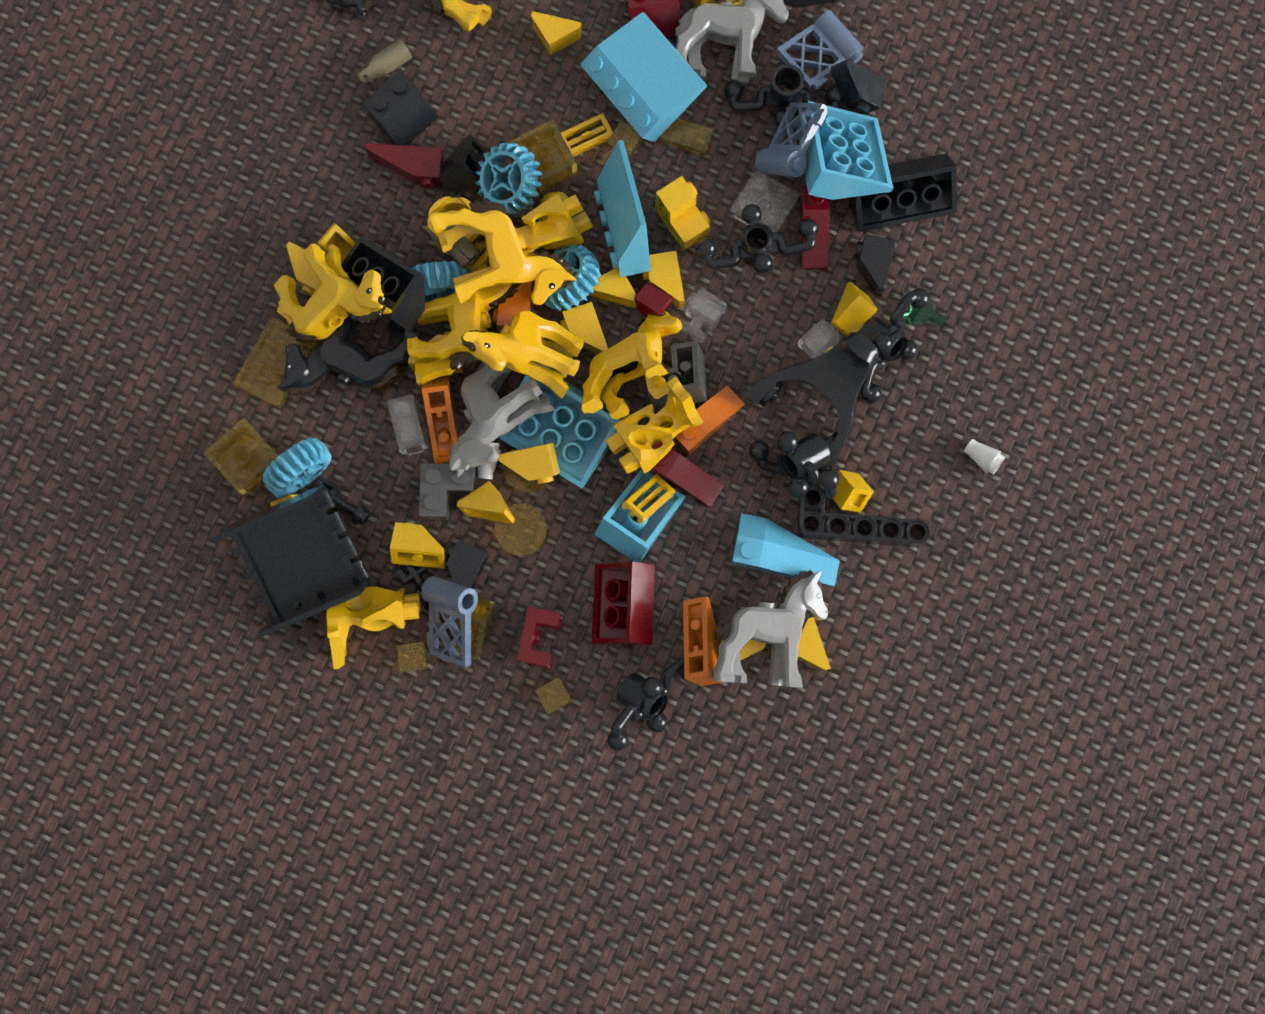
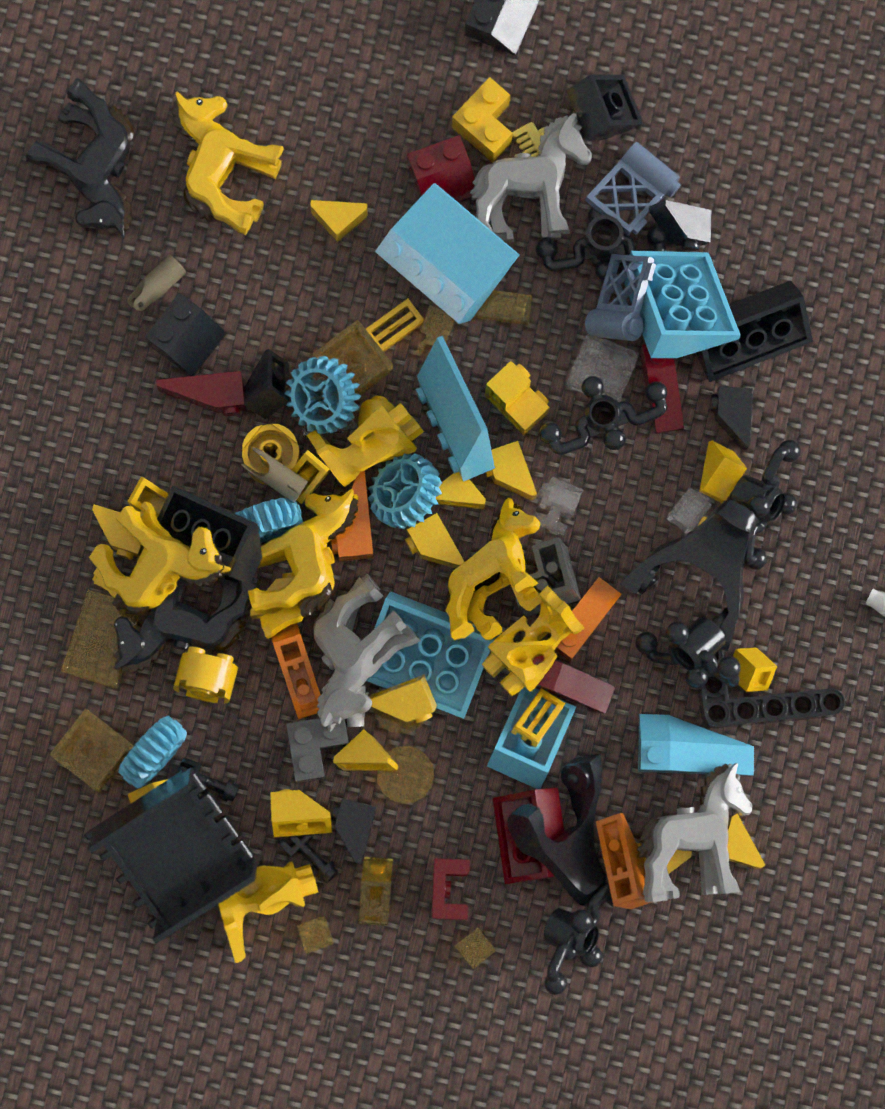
camera: 15 degrees left, 0 degrees up
clear brick [387,394,429,457] -> none
sand blue piece [421,576,478,667] -> none
yellow animal [429,200,576,305] -> none
yellow animal [457,311,585,399] -> none
dark red slope [634,283,674,316] -> none
clear green rock [904,300,948,326] -> none
none -> yellow brick [173,647,238,703]
none -> black animal [507,753,607,906]

